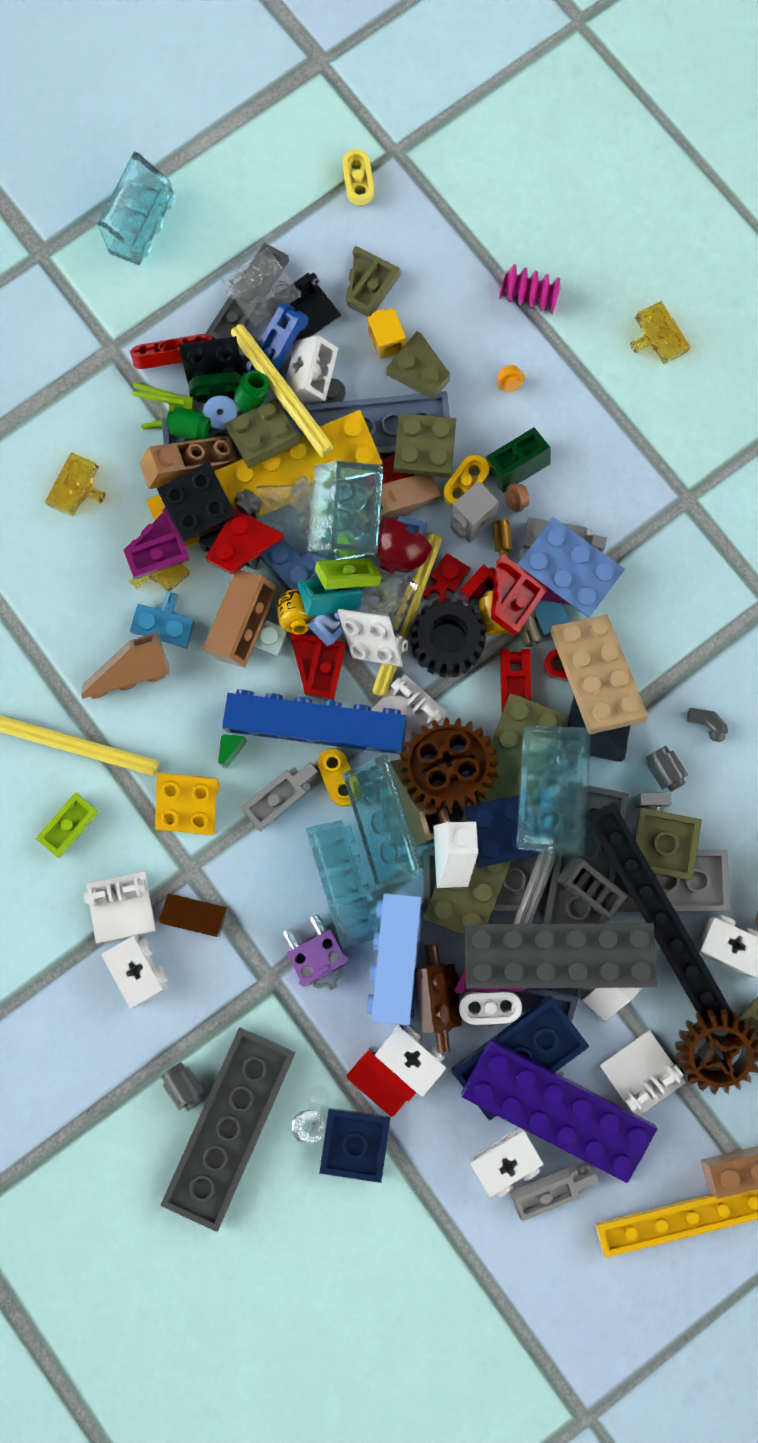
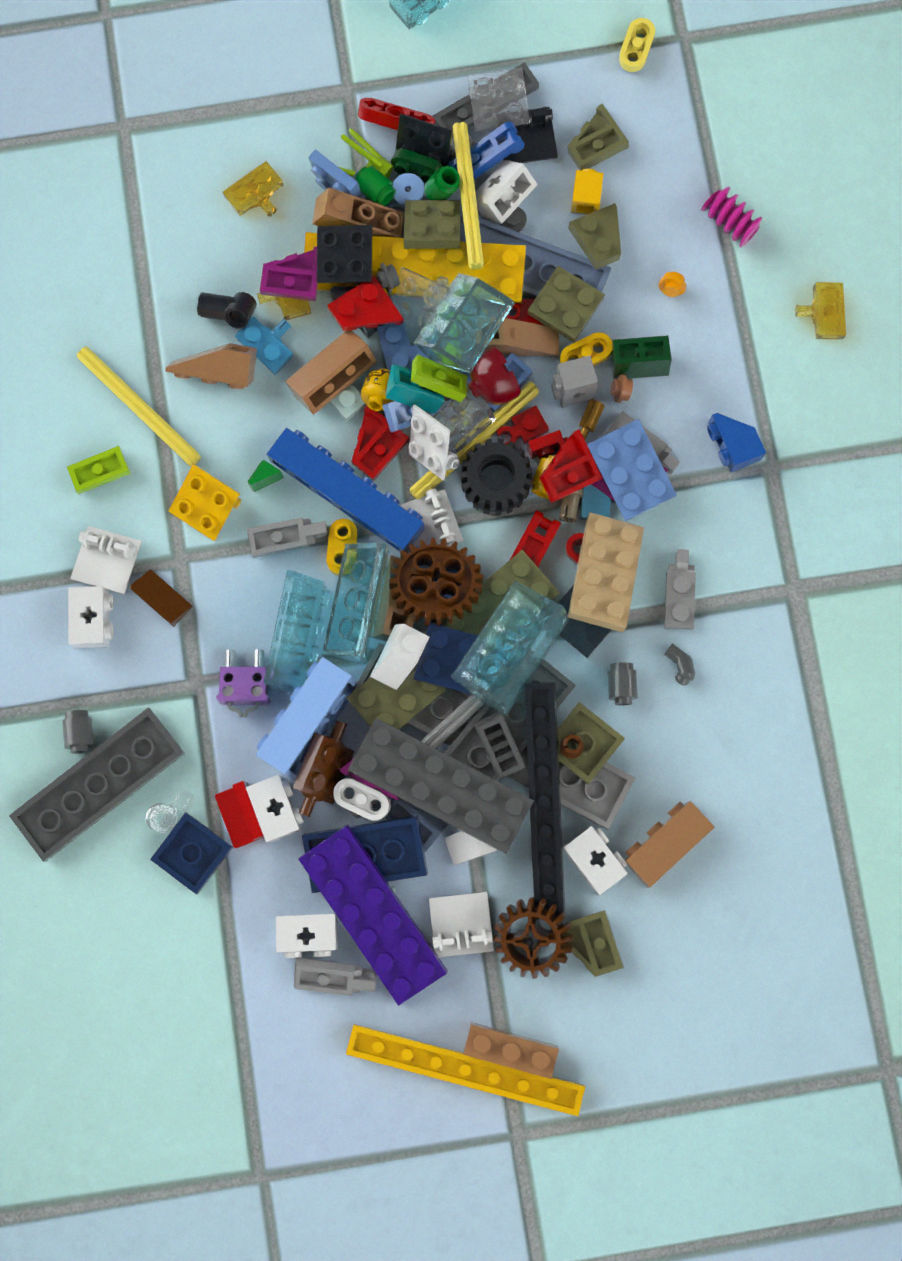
camera: 30 degrees right, 0 degrees up
light grey plate [635,793,672,812] -> none
none -> black piece [197,292,257,329]
none -> medium blue plate [308,149,361,197]
none -> reddish brown pin [560,735,584,759]
none -> light grey hinge [664,549,696,630]
none -> blue slope [707,413,766,473]

